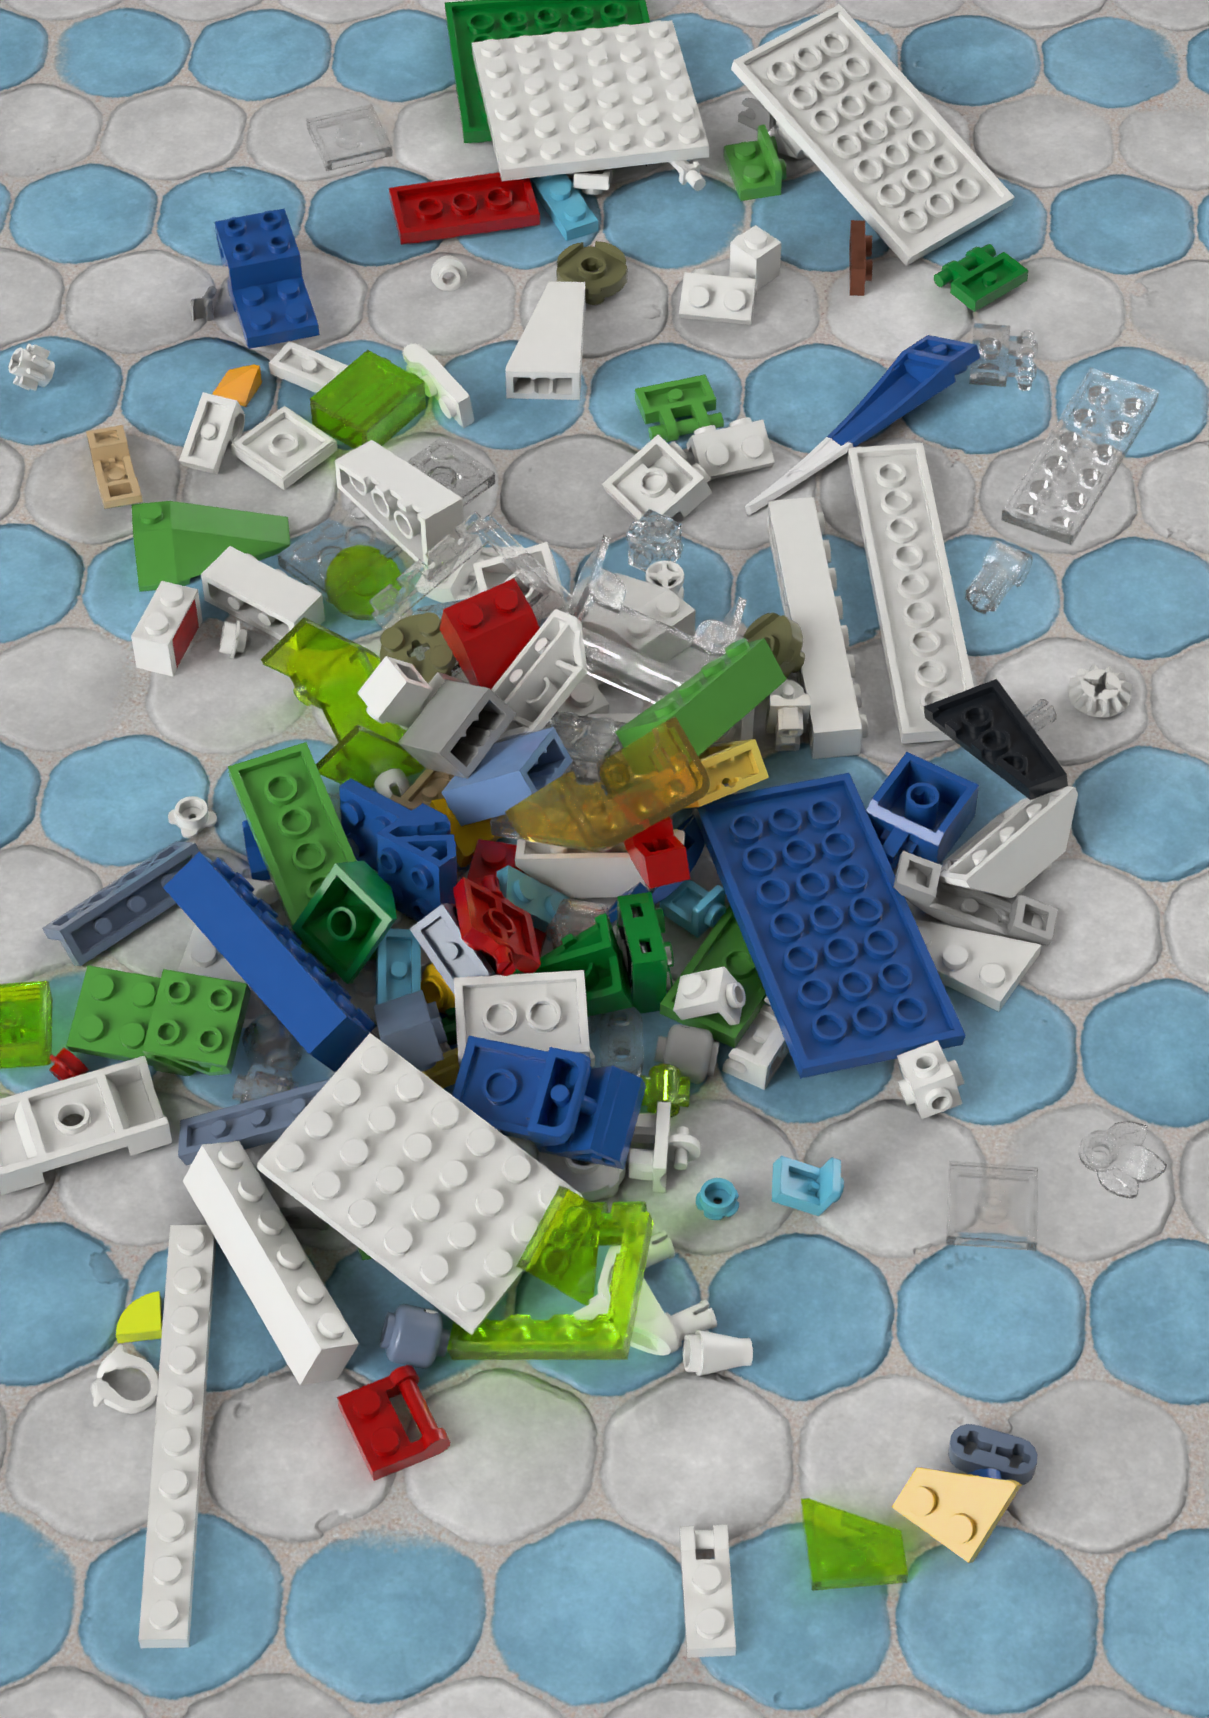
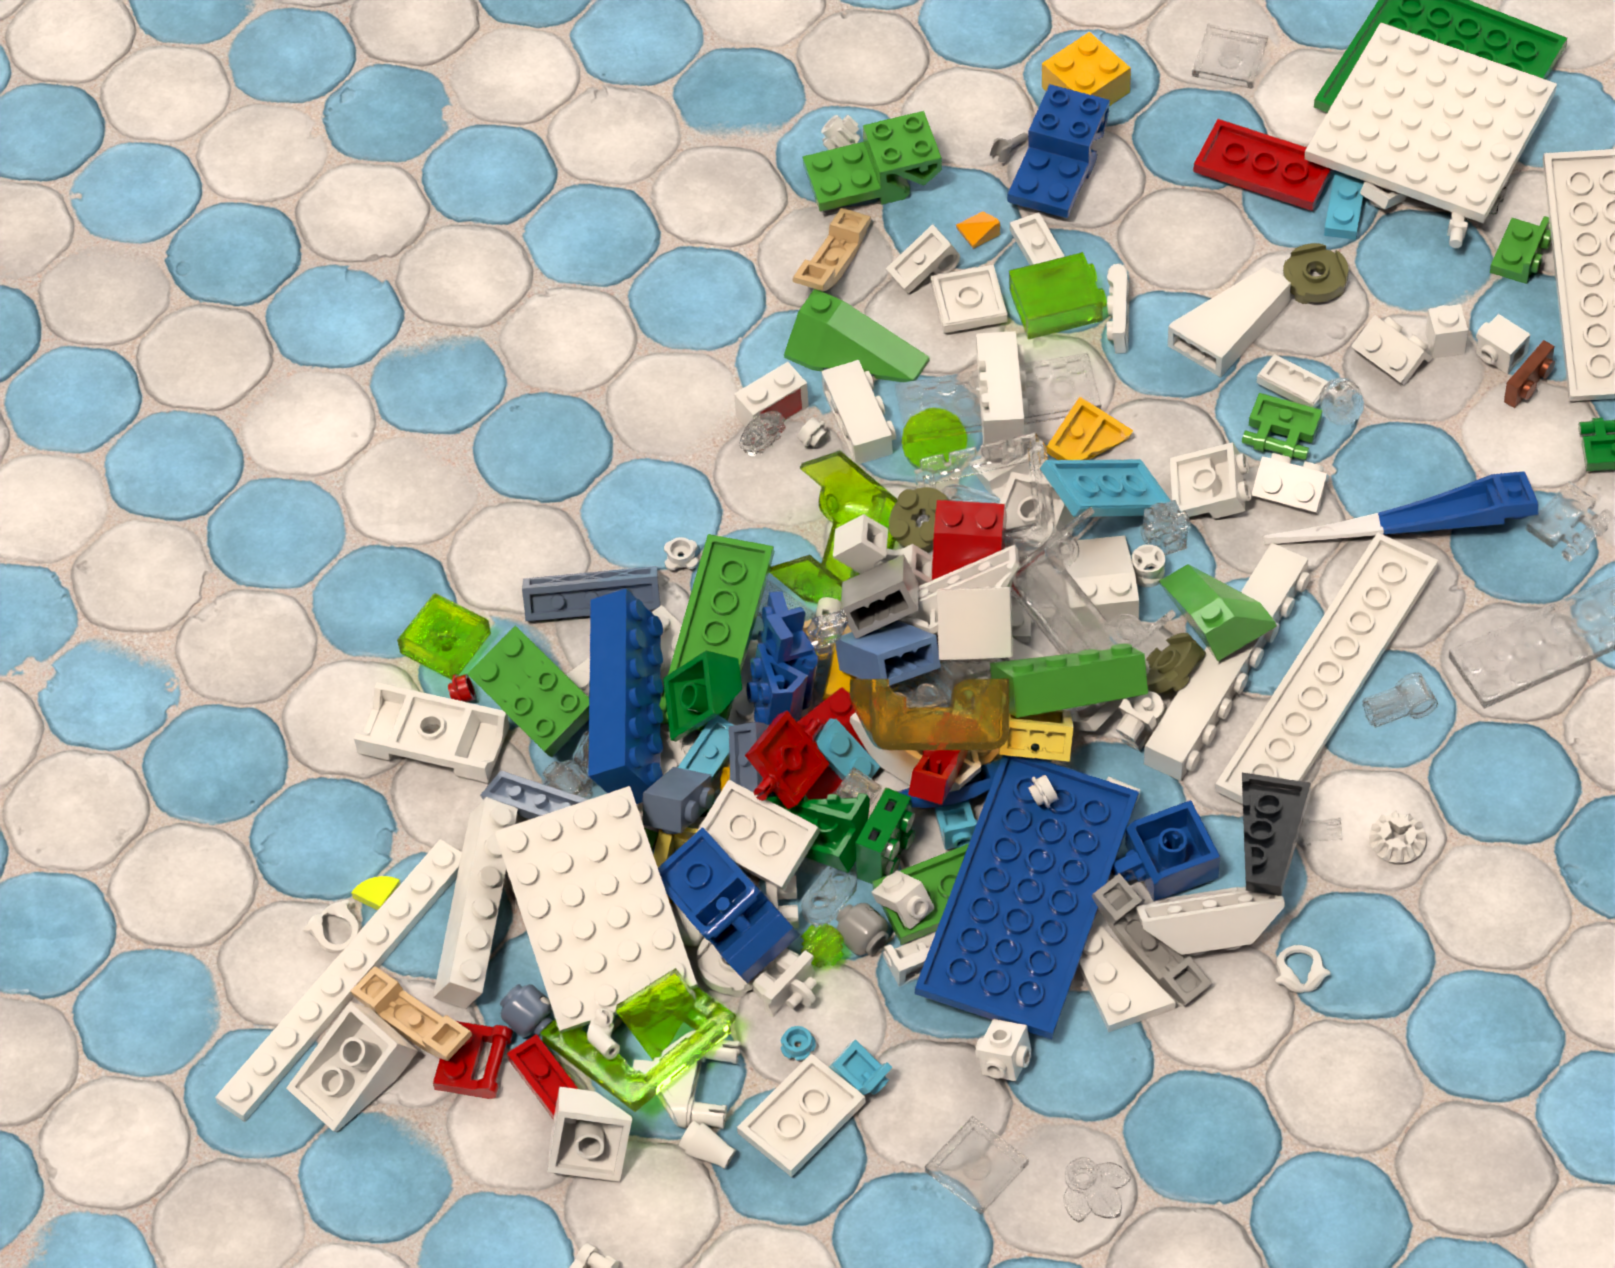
camera: 40 degrees right, 5 degrees up
white plate [431,256,467,291] -> none
none -> white slope [286,1002,418,1132]
none -> tan slope [350,966,472,1061]
none -> red plate [507,1034,578,1120]
none -> white slope [547,1087,632,1182]
none -> white arm [587,1008,620,1059]
none -> white plate [737,1054,866,1177]
none -> clear gear [739,411,786,456]
none -> blue panel [762,607,814,664]
none -> bright green piece [802,111,942,212]
none -> clear plate [805,610,849,662]
none -> white slope [937,587,1013,660]
none -> white plate [1028,775,1059,808]
none -> medium azure plate [1040,459,1173,517]
none -> yellow brick [1042,32,1131,106]
none -> yellow wing [1044,397,1133,460]
none -> bright green wedge [1159,564,1277,661]
none -> white plate [1256,354,1331,408]
none -> white piece [1275,945,1331,993]
none -> clear head [1319,378,1364,425]
none -> white brick [1476,314,1531,374]

